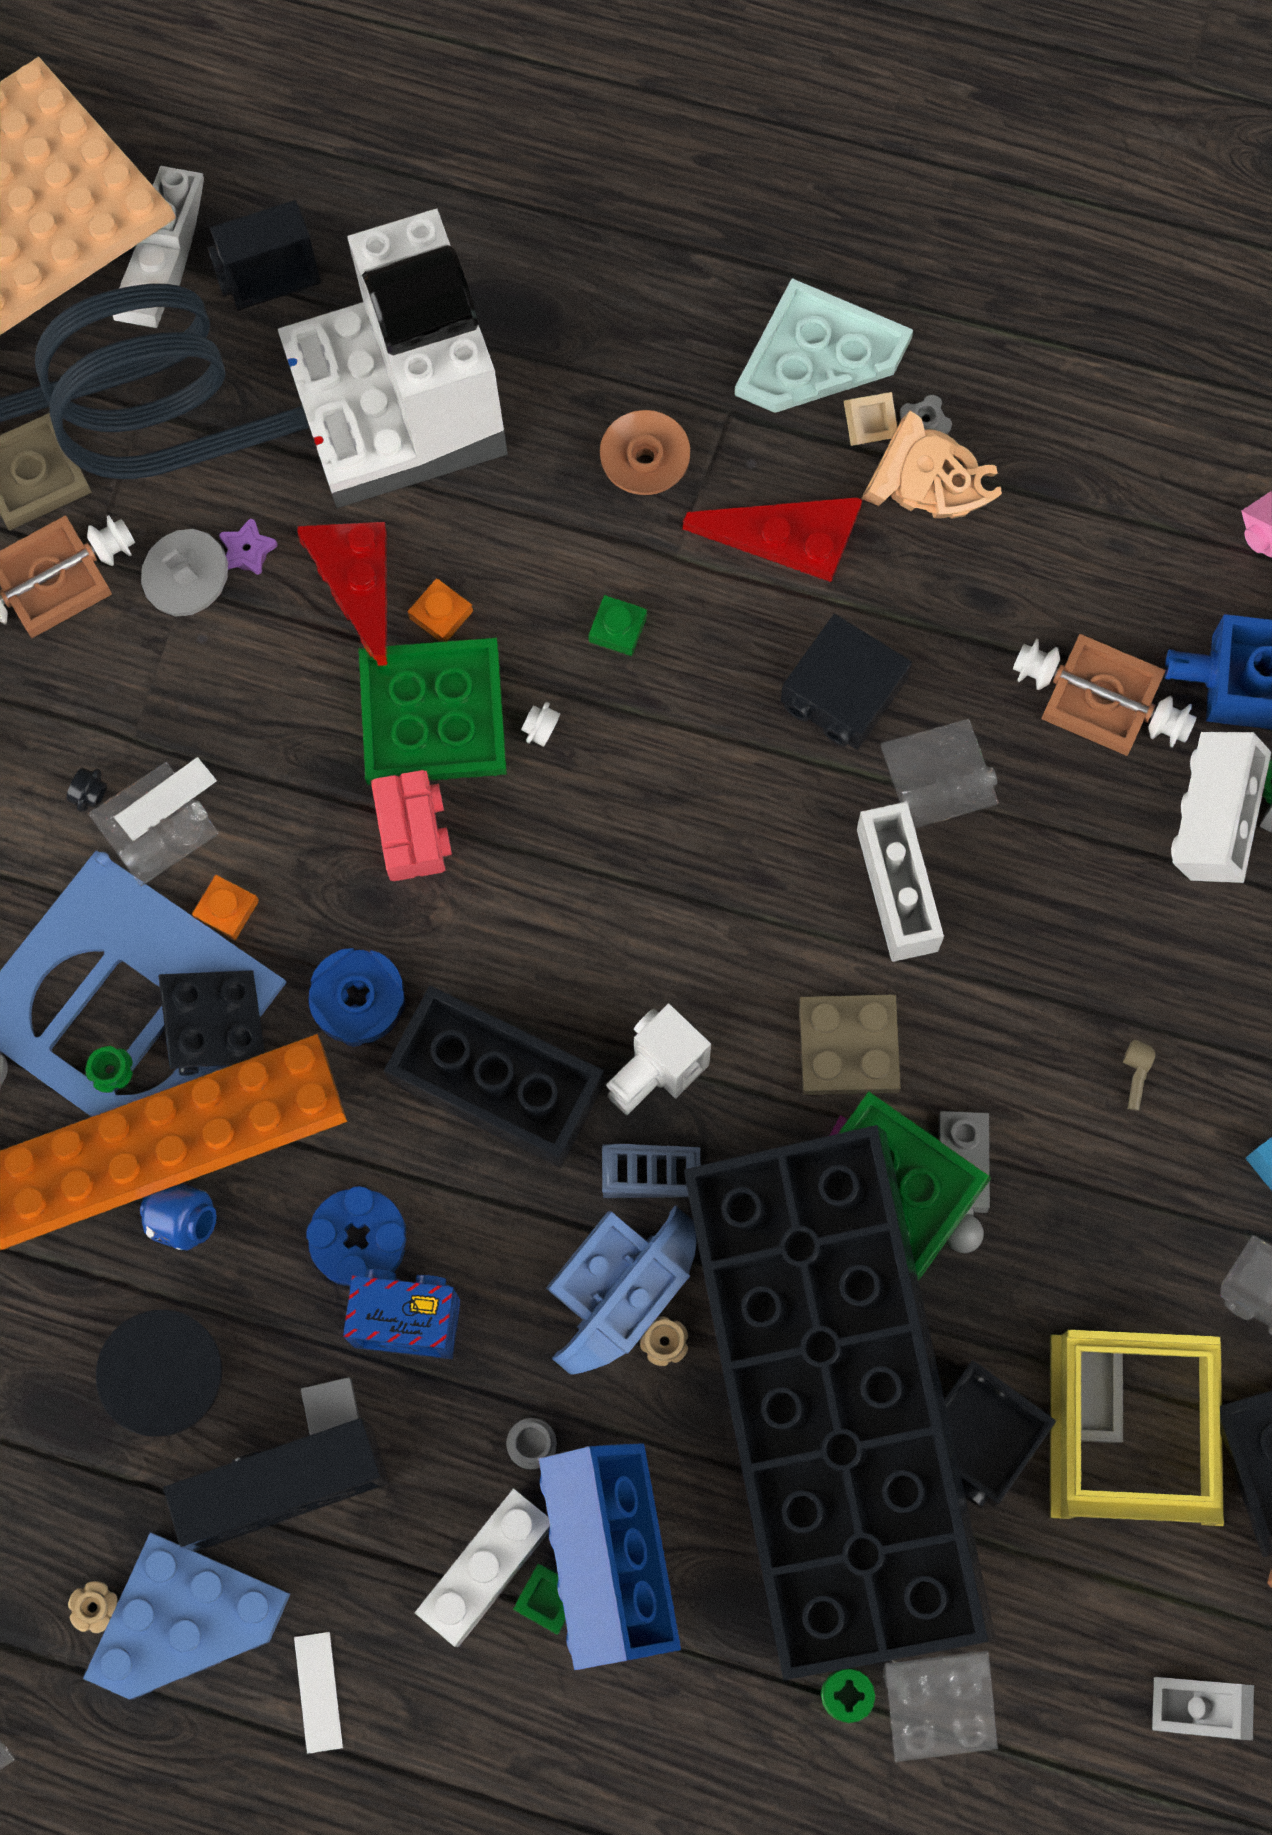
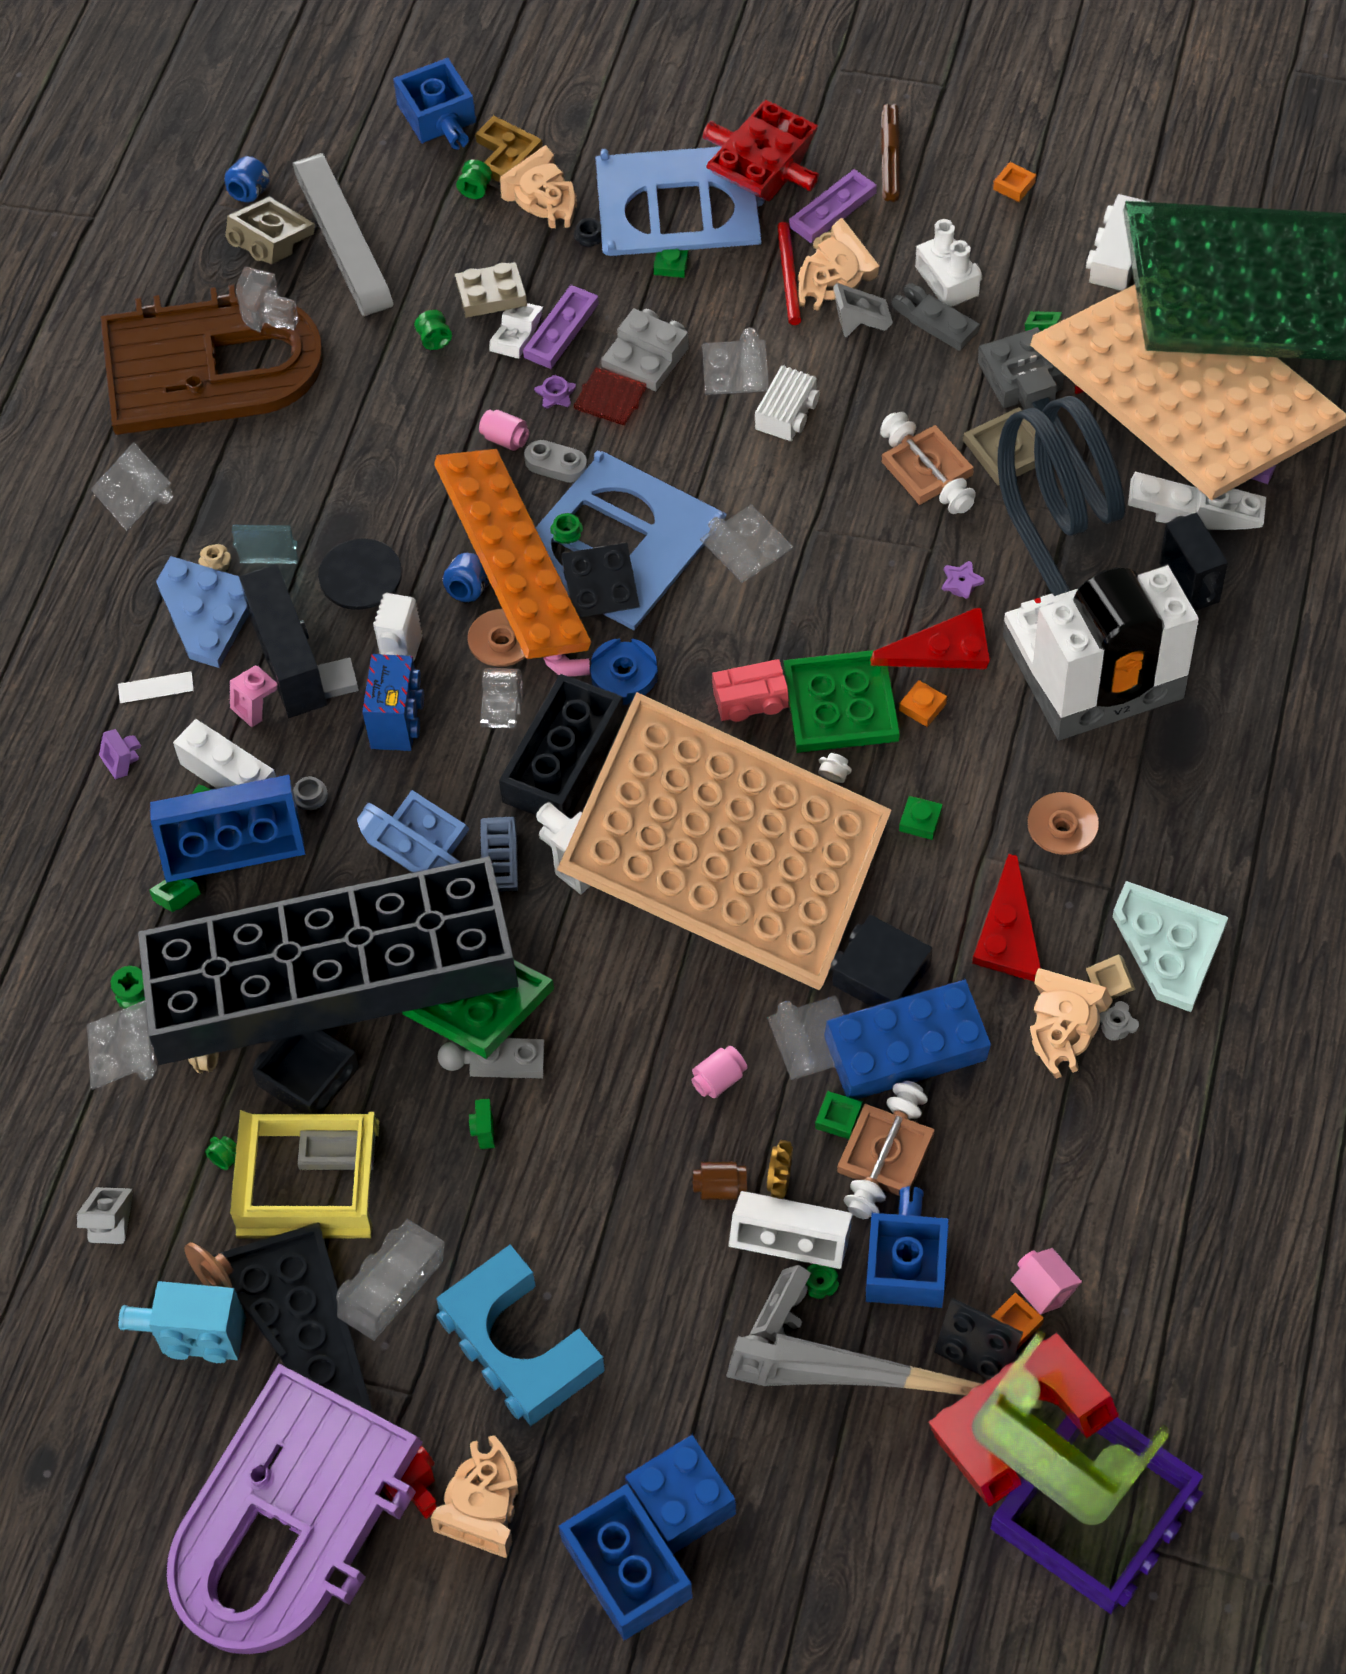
camera: 90 degrees right, 15 degrees down
black plate [66,767,107,812] -> none
white sticker [114,757,217,841] -> none
light grey piece [141,529,228,616] -> none
orange plate [191,875,259,941] -> none
blue plate [306,1186,406,1286] -> none
tan plate [640,1316,688,1366] -> none
dark tan plate [799,995,901,1095] -> none
white brick [857,802,944,962] -> none
dark tan hand [1122,1040,1155,1111] -> none
none -> medium lavender tile [99,729,141,779]
none -> green plate [149,878,200,913]
none -> green plate [205,1136,237,1170]
none -> bright pink bracket [230,666,277,727]
none -> clear light blue piece [232,525,298,563]
none -> white brick [373,593,423,661]
none -> nougat dish [468,609,525,667]
none -> green plate [469,1099,495,1149]
none -> clear brick [480,668,523,728]
none -> bright pink arm [544,654,590,677]
none -> light nougat plate [557,692,891,990]
none -> bright pink brick [691,1046,747,1098]
none -> reddish brown brick [692,1162,747,1200]
none -> pearl gold gear [767,1140,793,1199]
none -> green plate [815,1091,862,1139]
none -> blue brick [824,979,991,1100]

